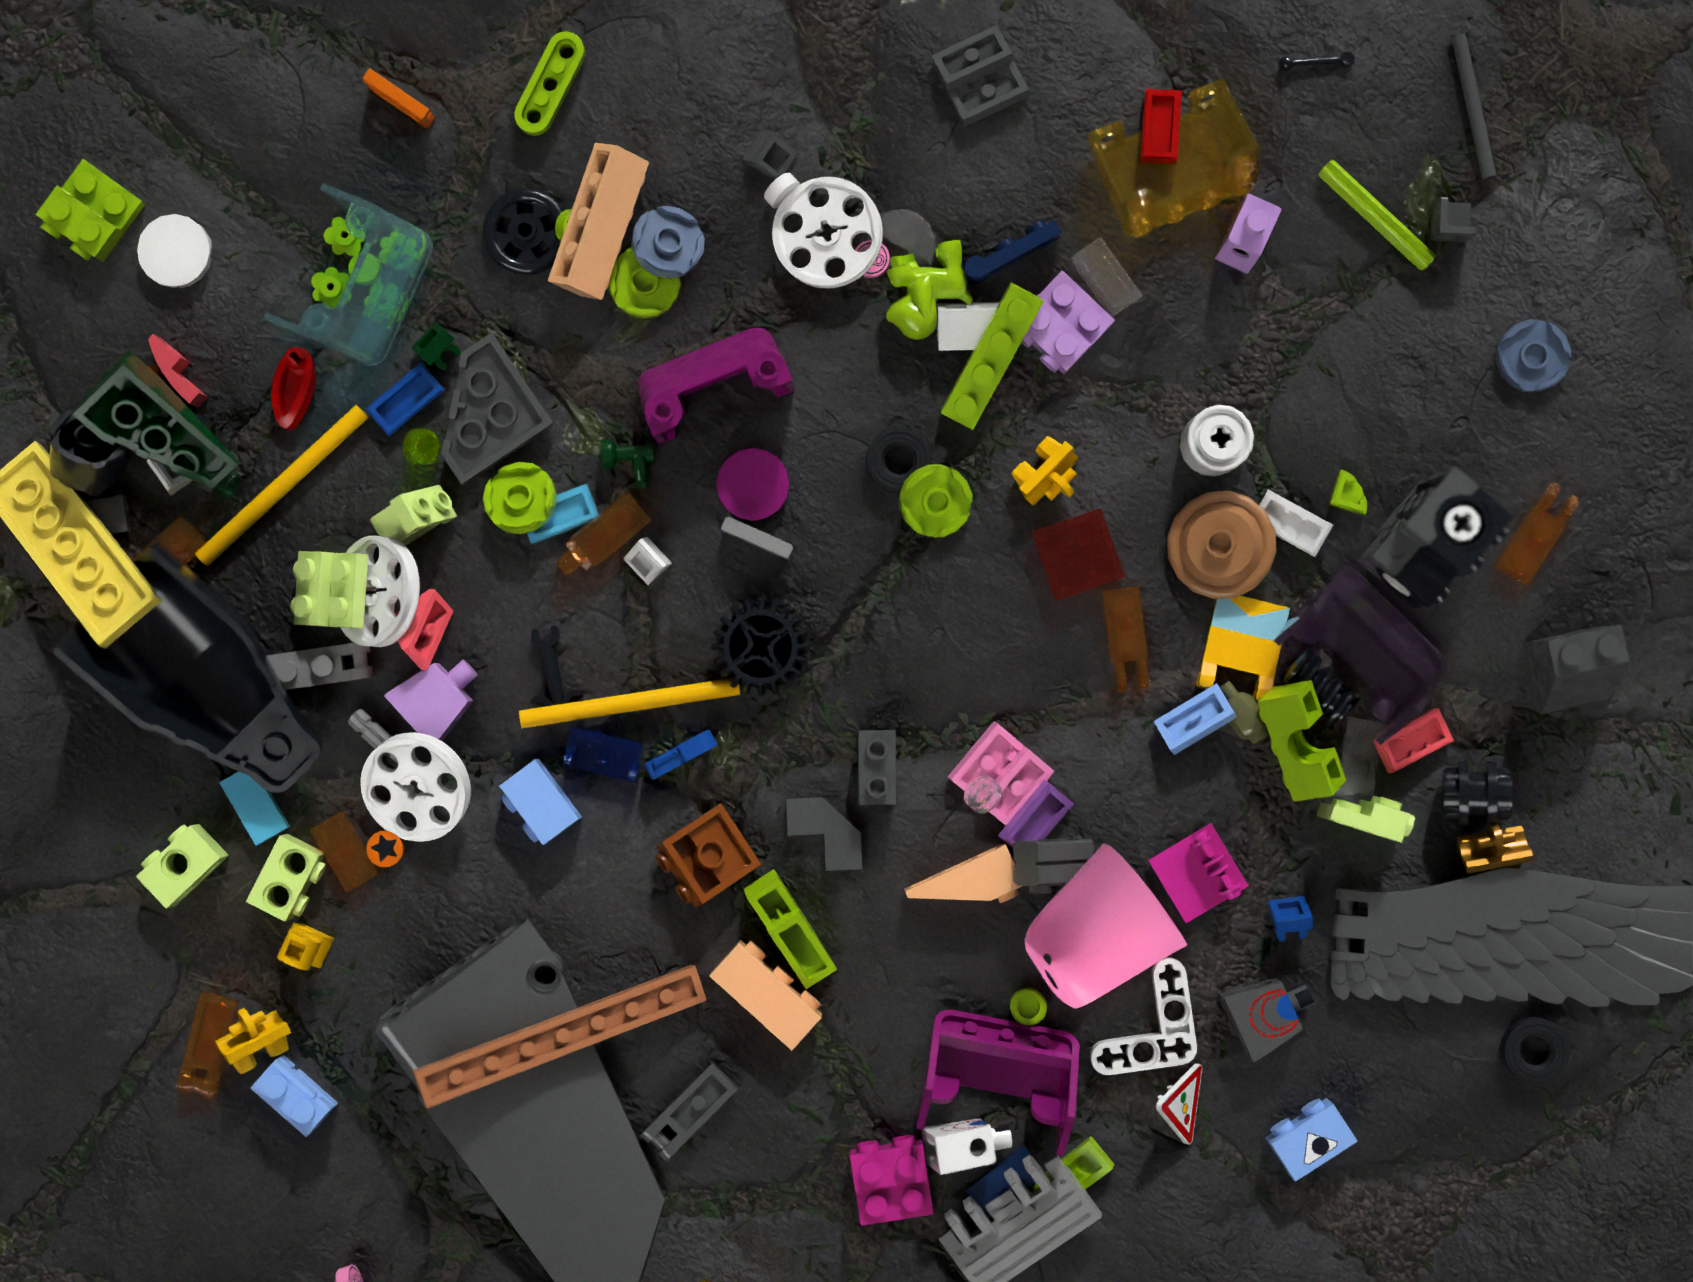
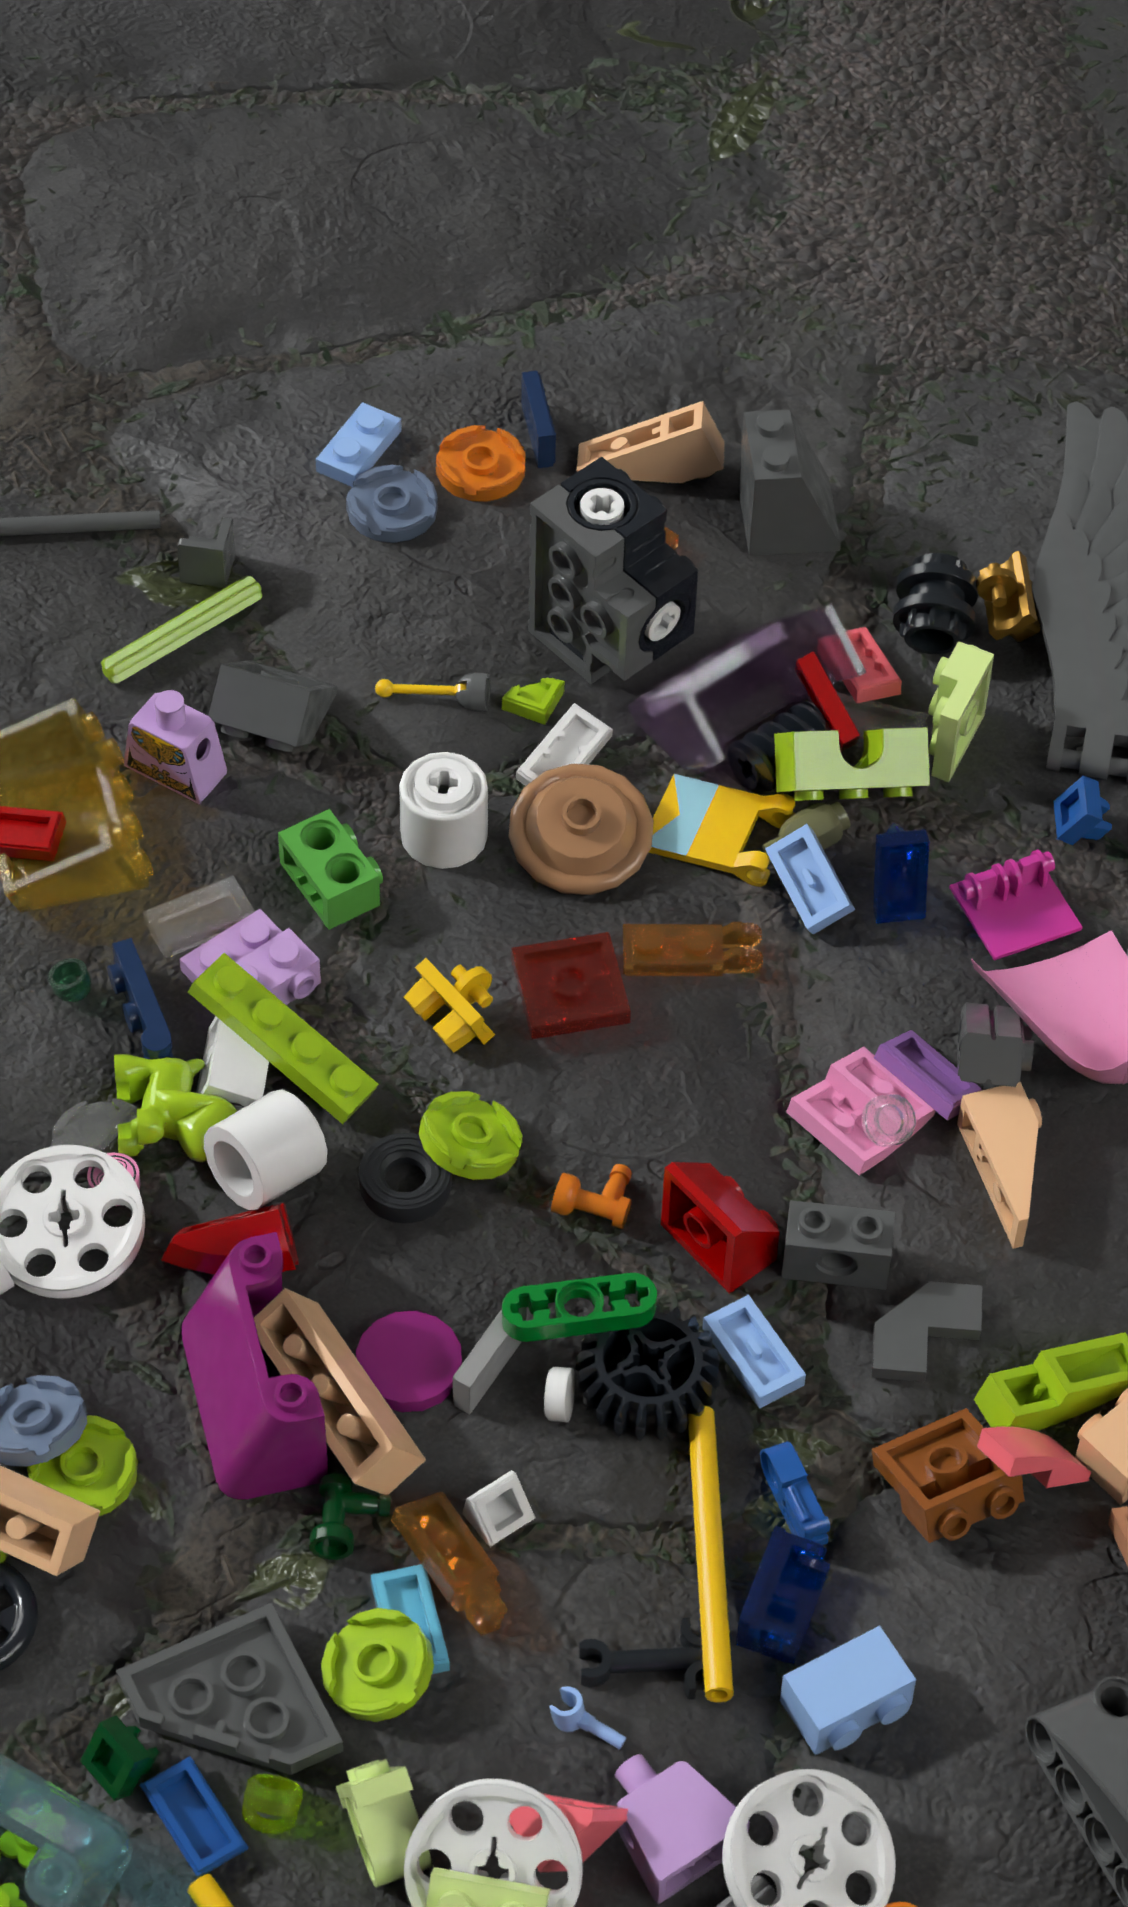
camera: 85 degrees left, 35 degrees down
none -> clear green hinge [48,958,92,1002]
none -> red slope [161,1202,299,1274]
none -> white piece [204,1090,327,1210]
none -> dark grey slope [208,660,338,752]
none -> light nougat brick [254,1288,426,1495]
none -> bright green brick [278,809,383,930]
none -> light blue plate [316,402,401,487]
none -> hinge [375,672,491,711]
none -> orange tile [436,425,526,502]
none -> green beam [502,1273,657,1342]
none -> dark blue tile [521,370,556,468]
none -> white tile [544,1367,575,1422]
none -> light blue hand [549,1686,627,1750]
none -> orange piece [551,1164,632,1229]
none -> light nougat slope [576,401,725,483]
none -> red slope [661,1162,780,1294]
none -> light blue plate [702,1295,806,1409]
none -> red tile [794,651,860,752]
none -> clear blue tile [873,823,930,924]
none -> coral slope [977,1427,1091,1488]

